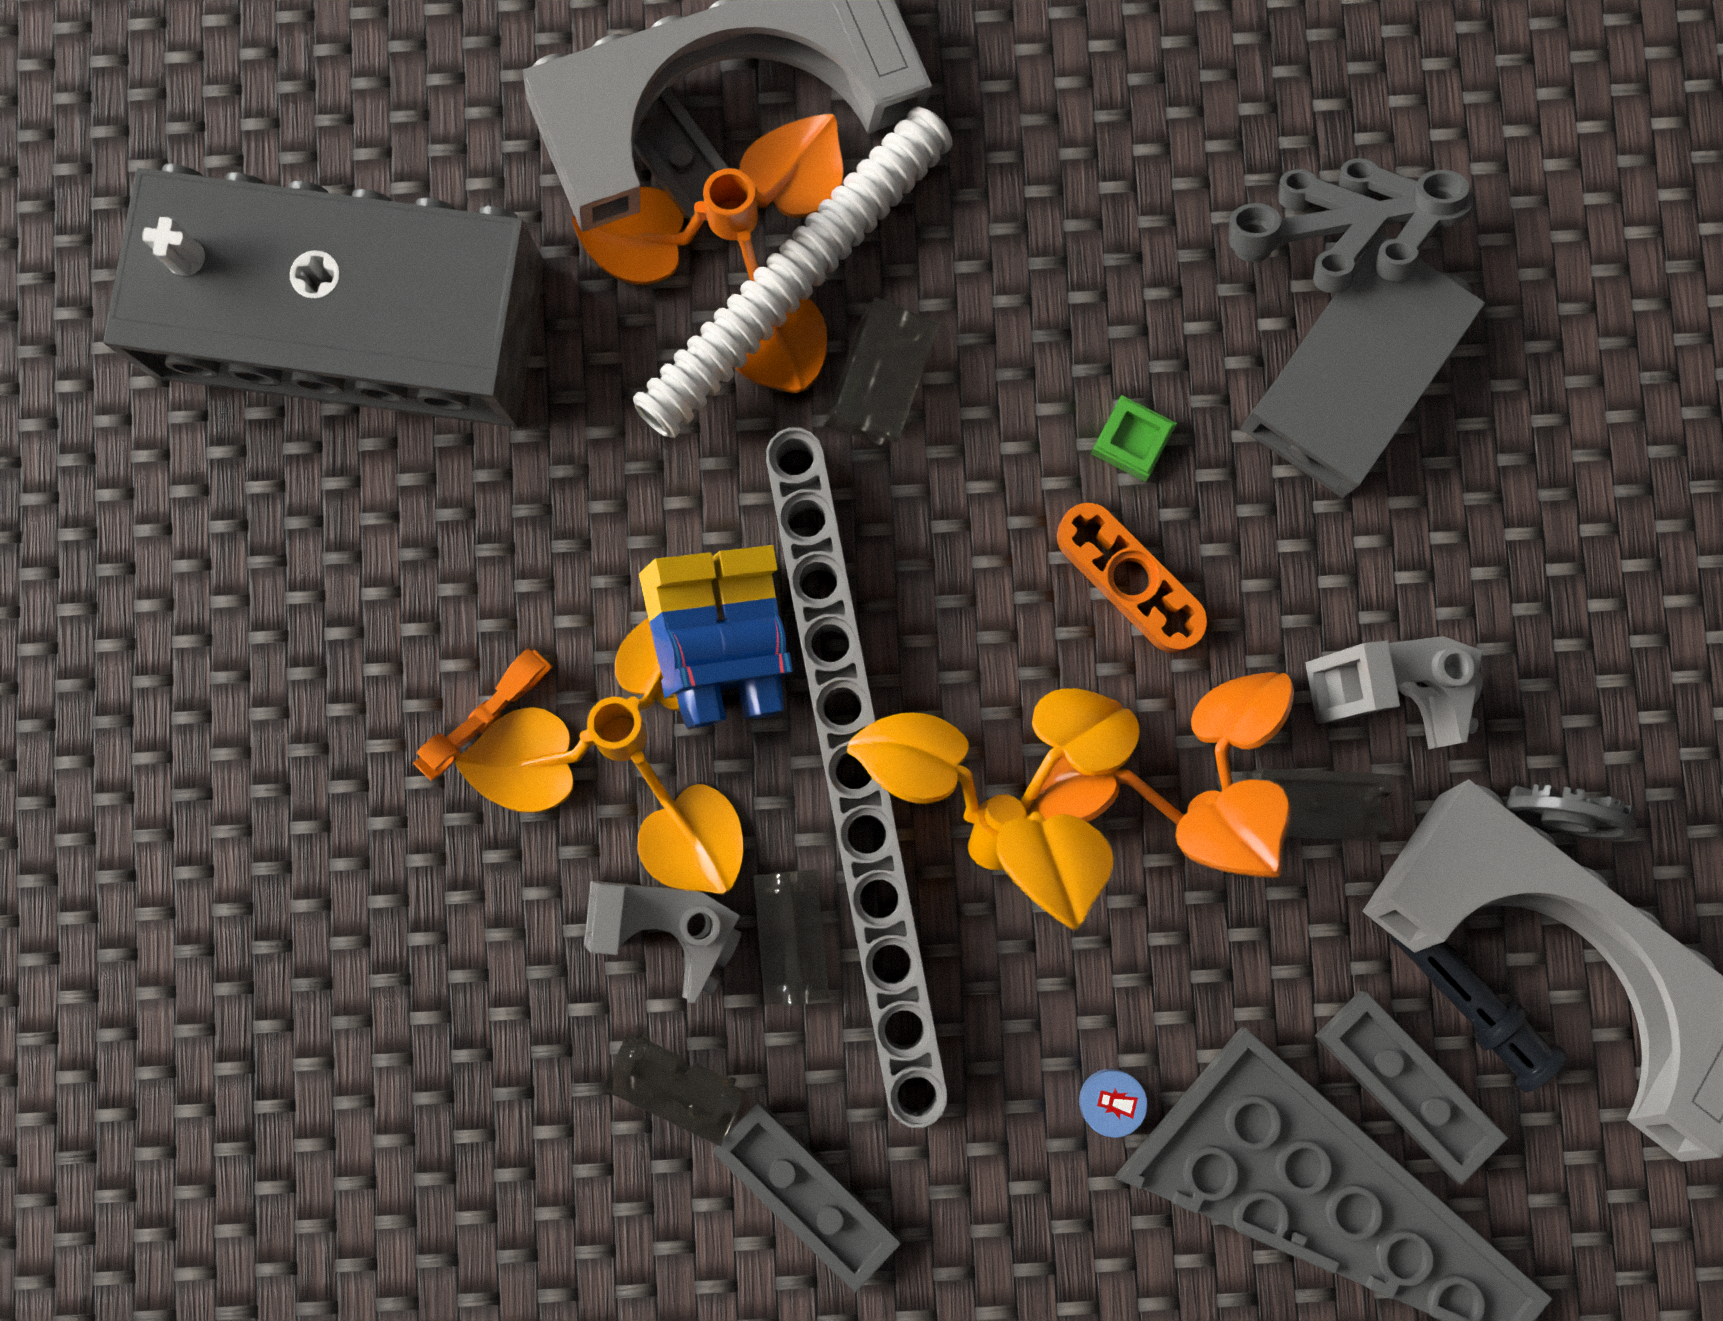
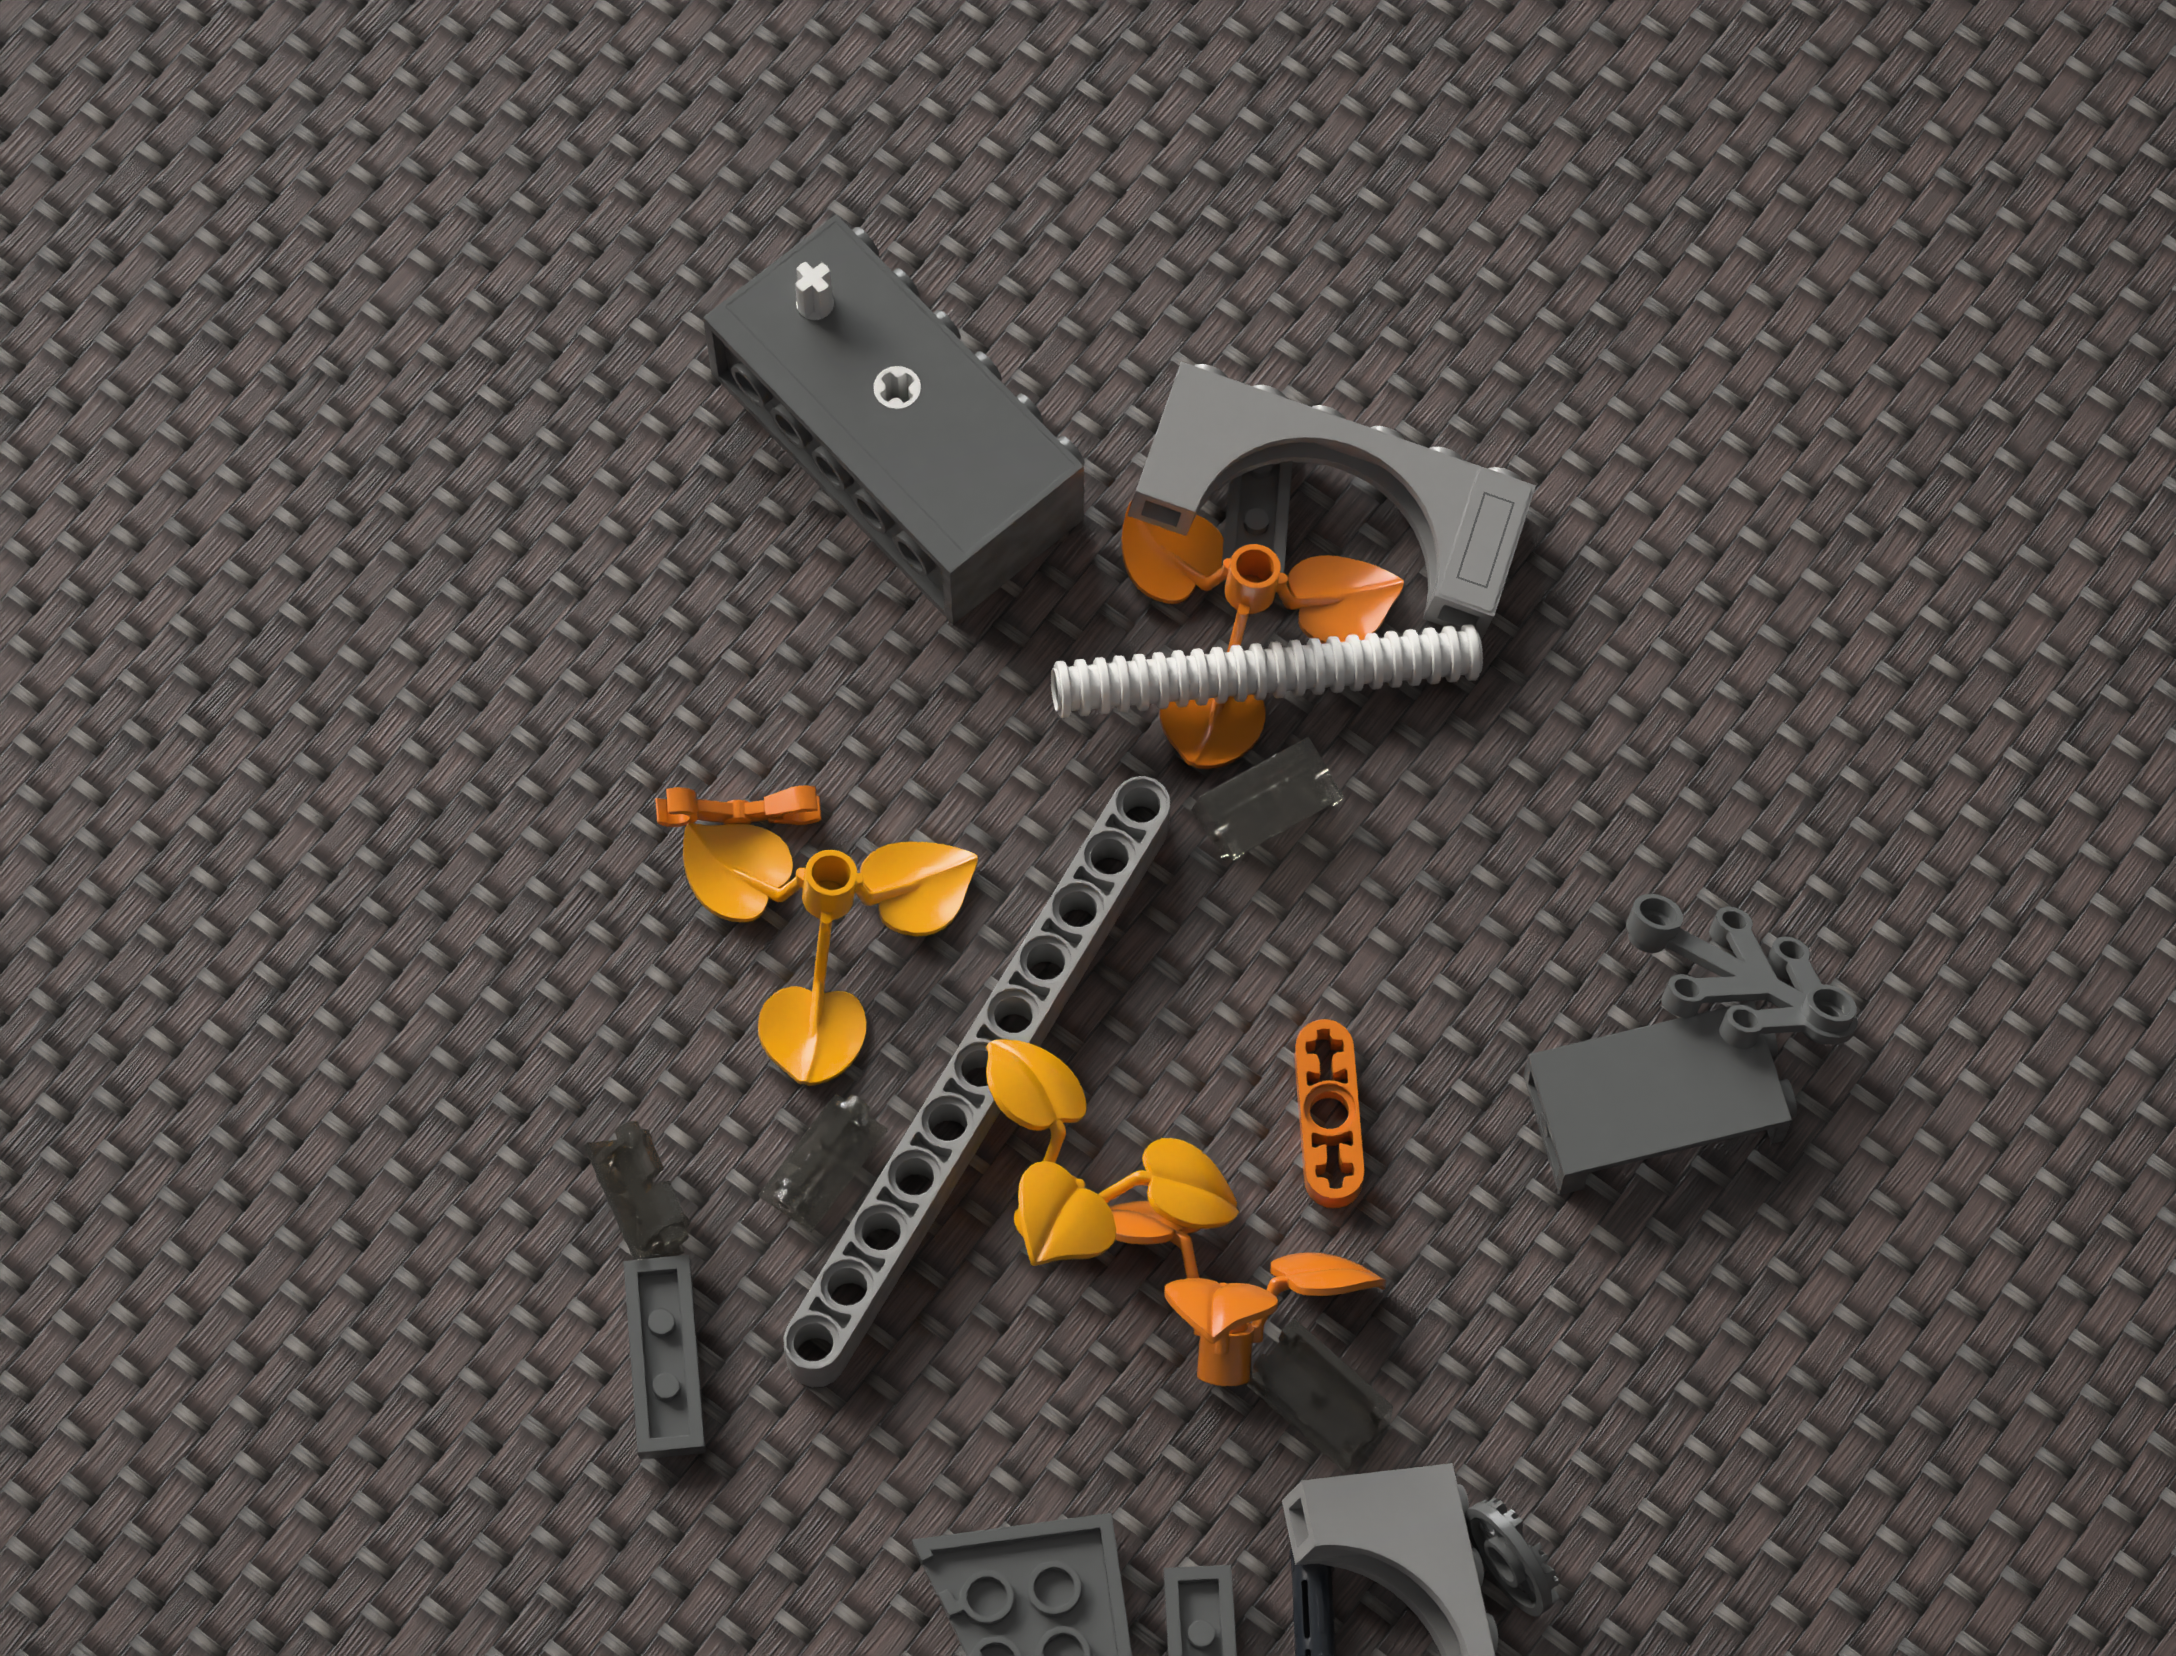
camera: 40 degrees right, 15 degrees down
light grey tile [584,881,741,1003] -> none
blue hips [639,545,793,729] -> none
medium blue tile [1079,1068,1147,1138] -> none
bright green tile [1090,395,1177,482] -> none
light grey tile [1305,636,1483,749] -> none

